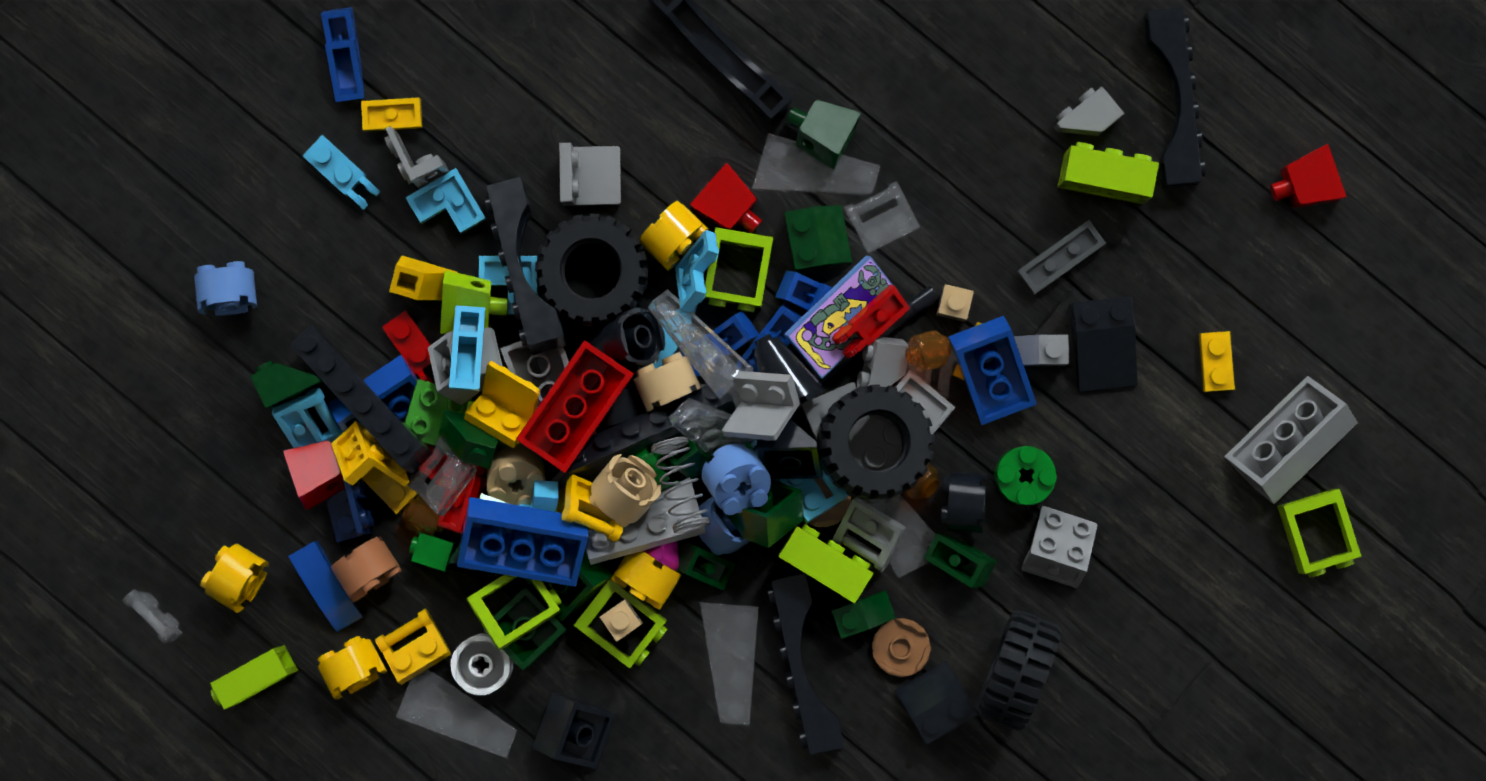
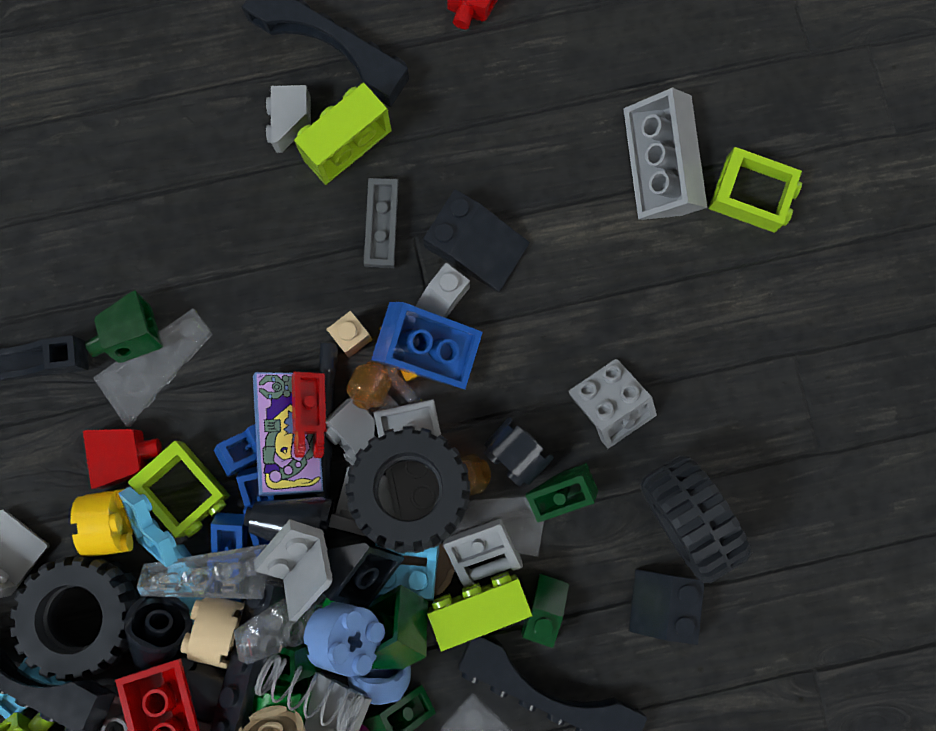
camera: 60 degrees left, 5 degrees down
dark green slope [784,205,852,273] -> none
clear plate [844,181,920,254] -> none
medium nougat tile [872,618,931,677] -> none
green brick [994,446,1057,505] -> none
yellow plate [1199,331,1235,392] -> none

